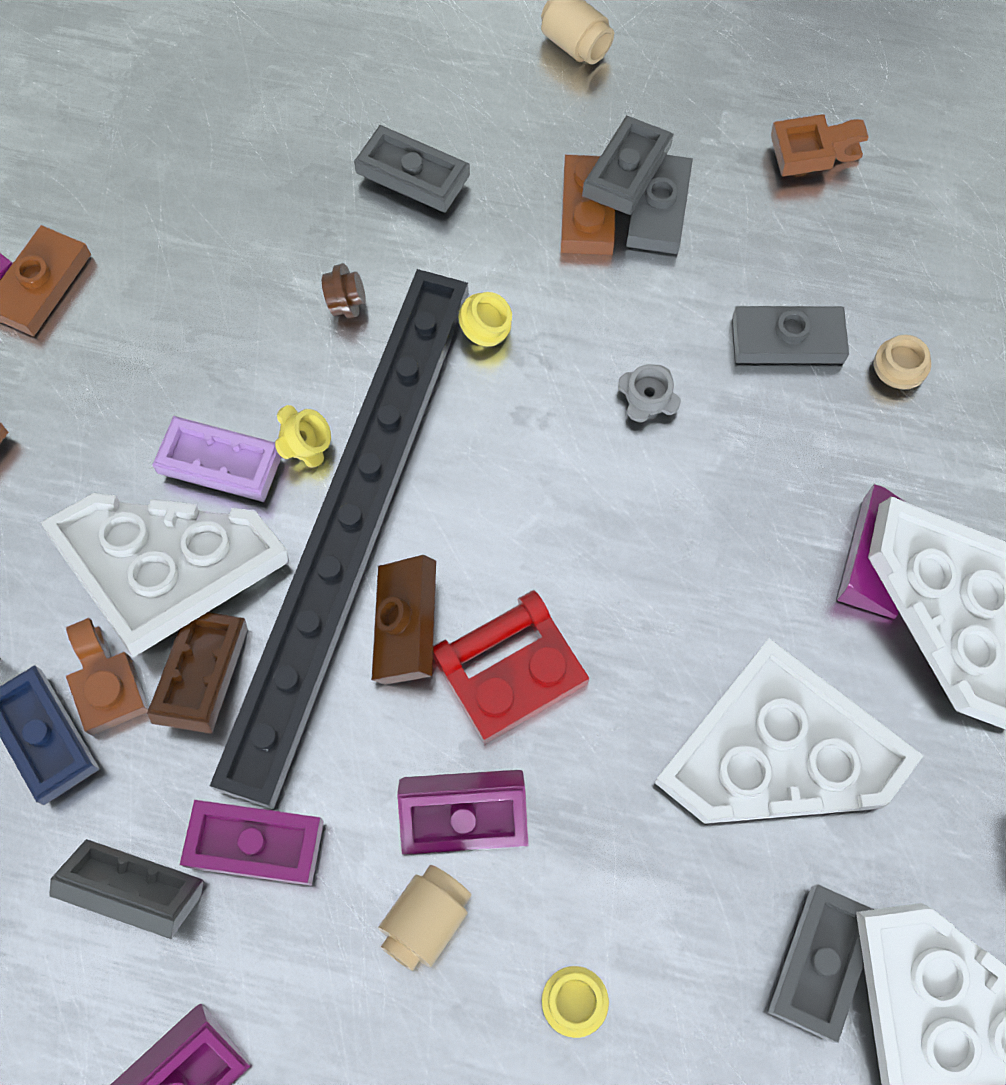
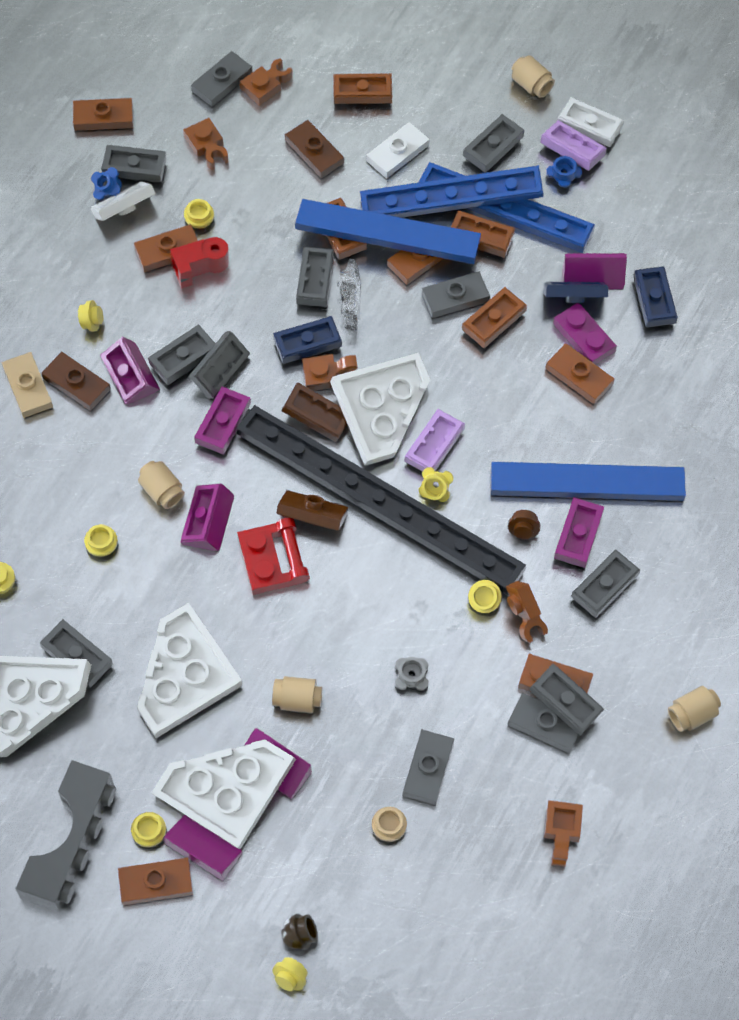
camera: 105 degrees right, 5 degrees down
none -> dark grey plate [148,324,216,385]
none -> tan brick [272,676,323,713]
none -> blue tile [491,462,686,501]
none -> dark orange plate [506,581,548,643]
none -> magenta plate [554,497,604,568]

